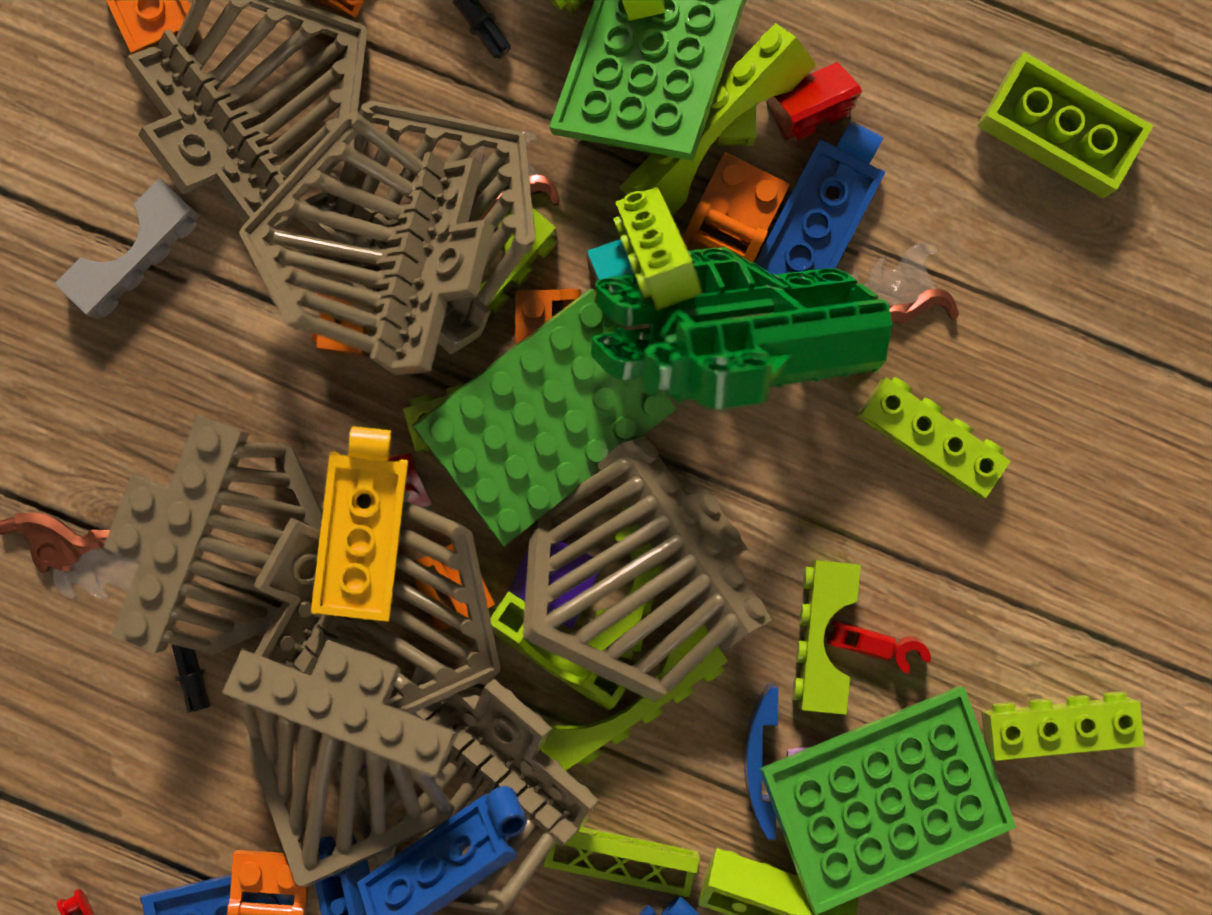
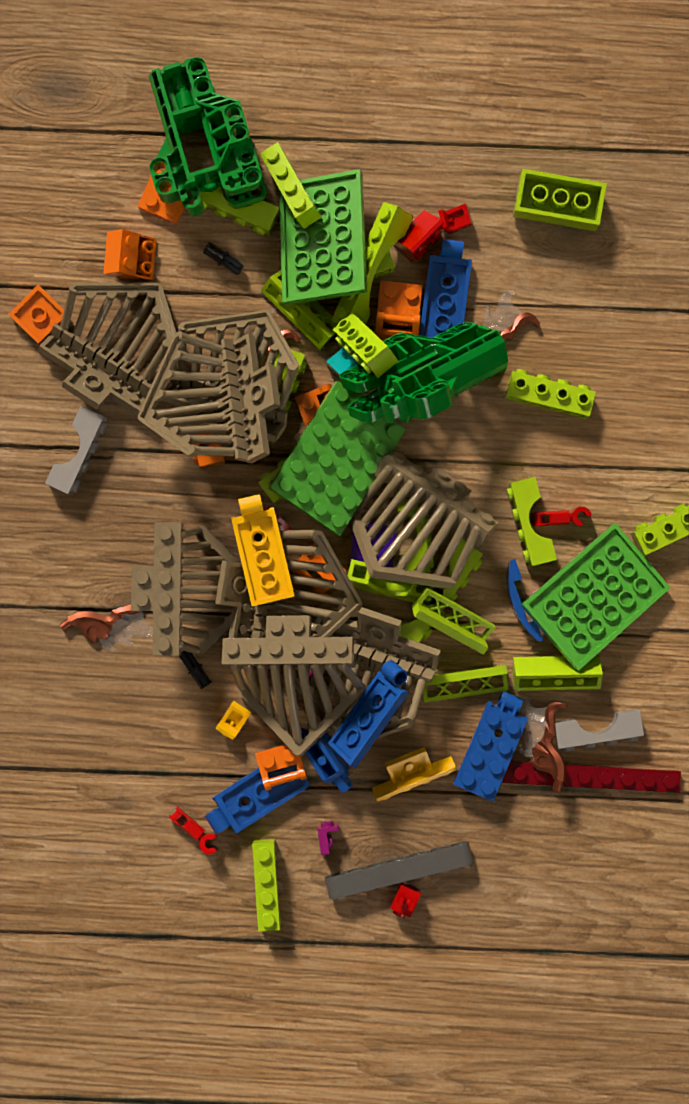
camera: 15 degrees left, 0 degrees up
none -> yellow bracket [216,701,251,740]
none -> lime fence [261,270,338,350]
none -> lime fence [411,587,496,655]
none -> red bracket [438,204,473,234]

